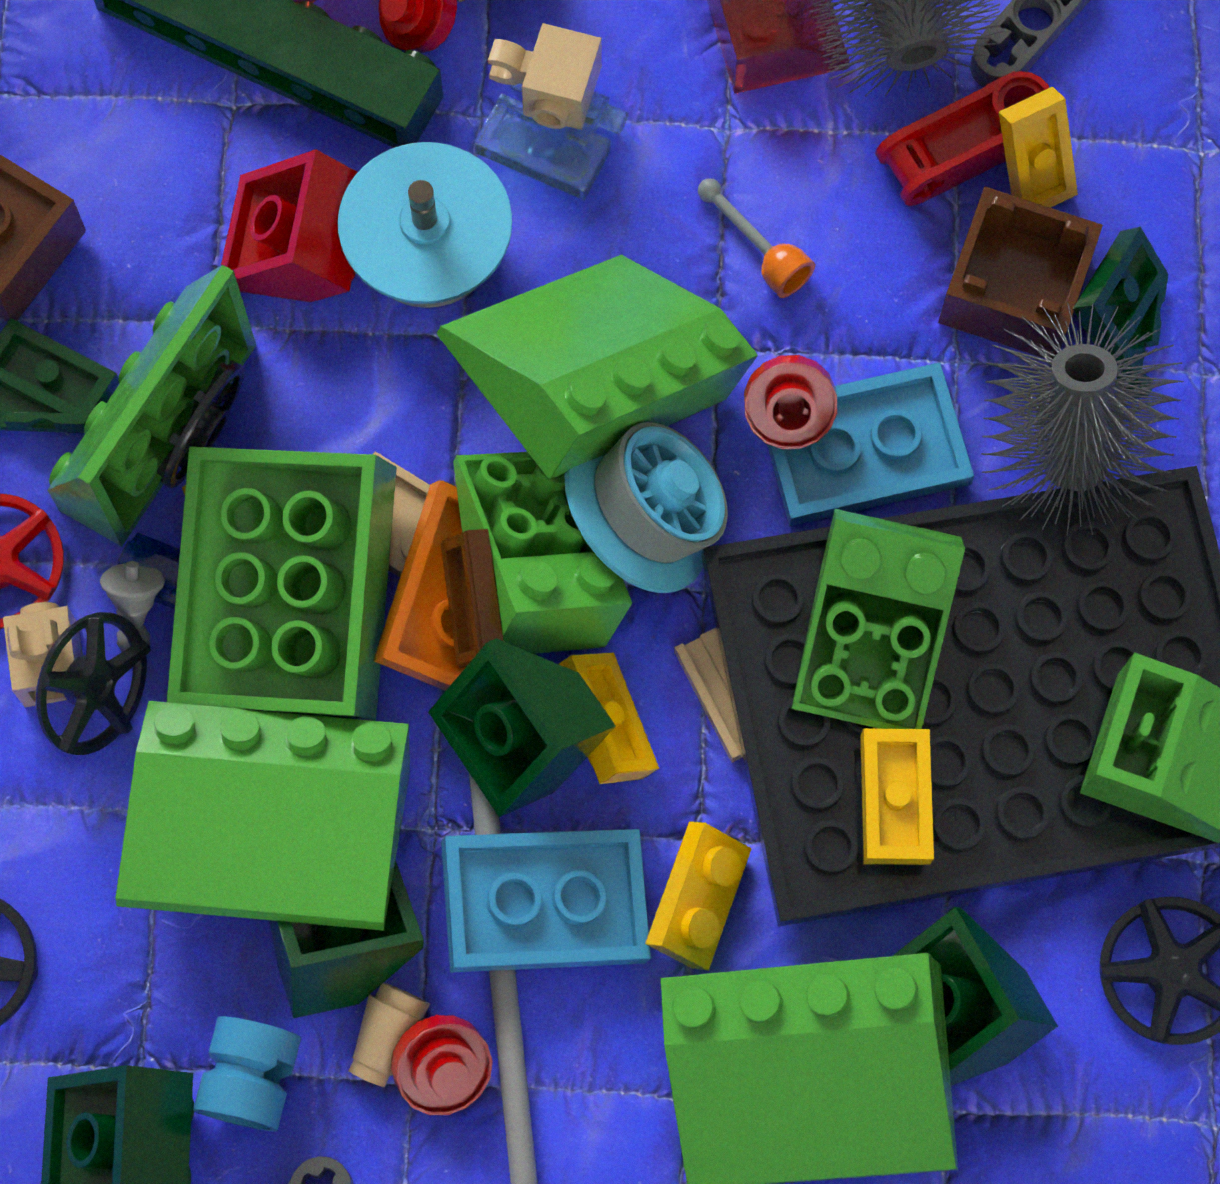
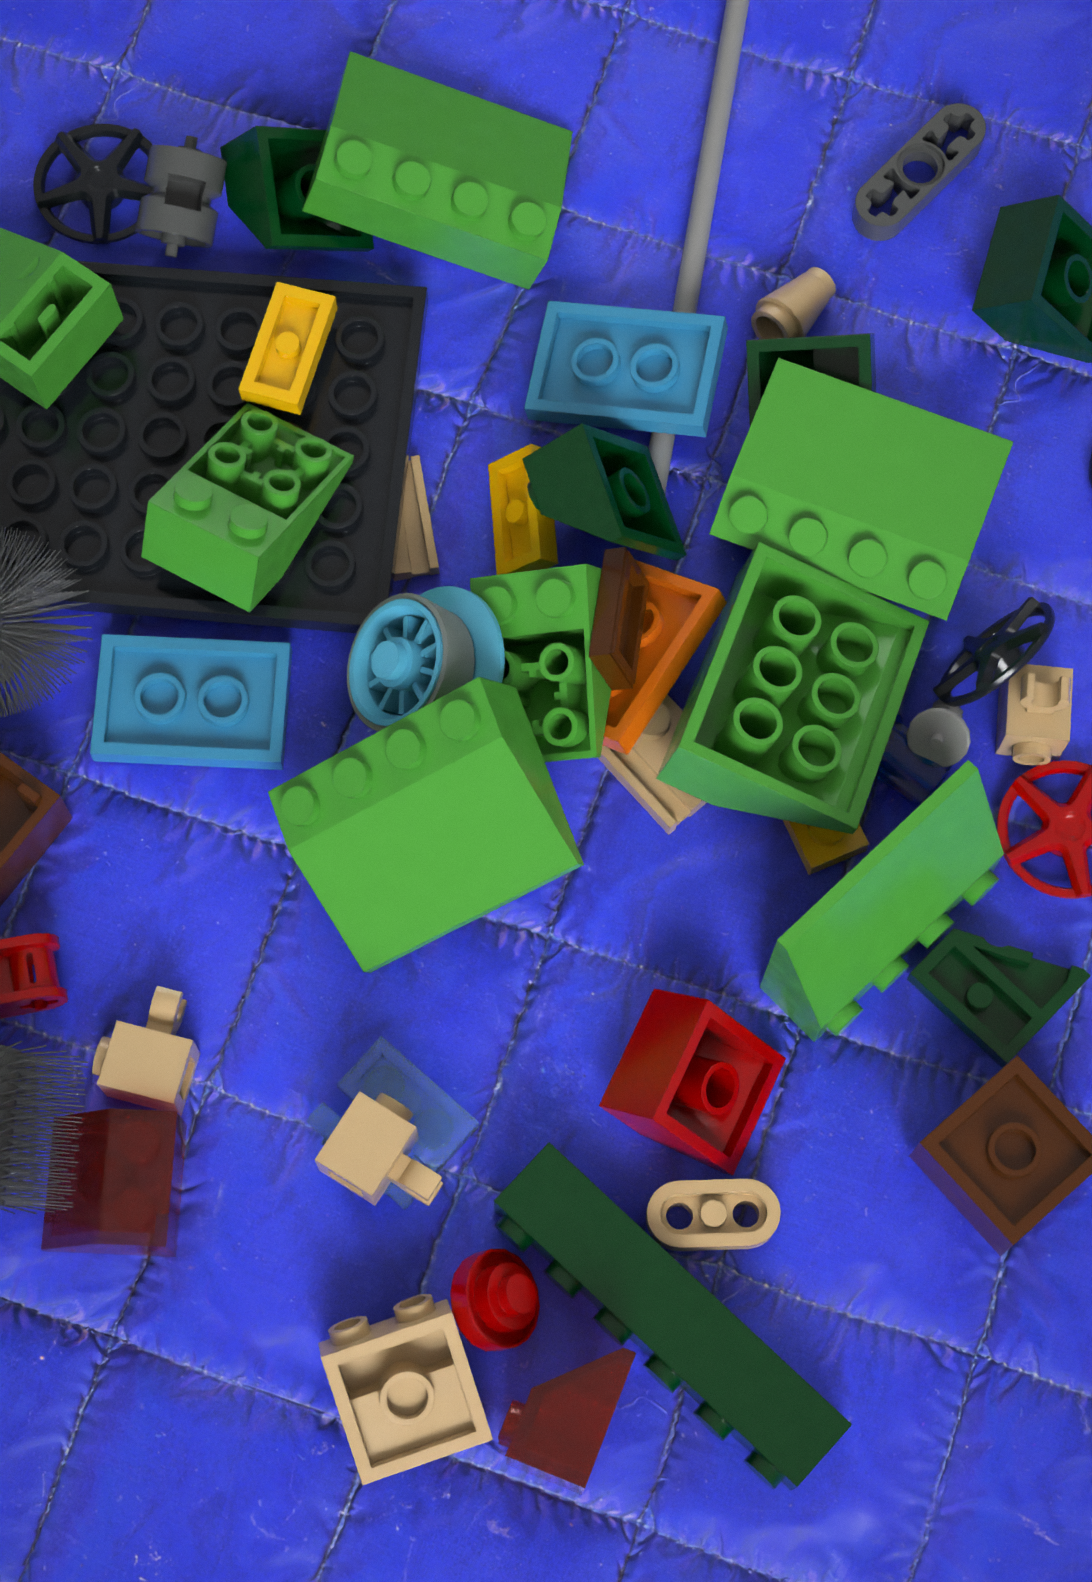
camera: 165 degrees left, 0 degrees up
black wheel [156,360,245,488] -> none
dark azure wheel [193,1016,301,1131] -> none
medium azure piece [338,142,512,308] -> none
red plate [391,1015,493,1115] -> none
yellow plate [645,822,752,971] -> none
orange hinge [697,178,815,298] -> none
plate [744,355,837,449] -> none
none -> tan brick [92,986,200,1116]
none -> dark grey wheel [135,136,227,258]
none -> tan plate [646,1179,781,1251]

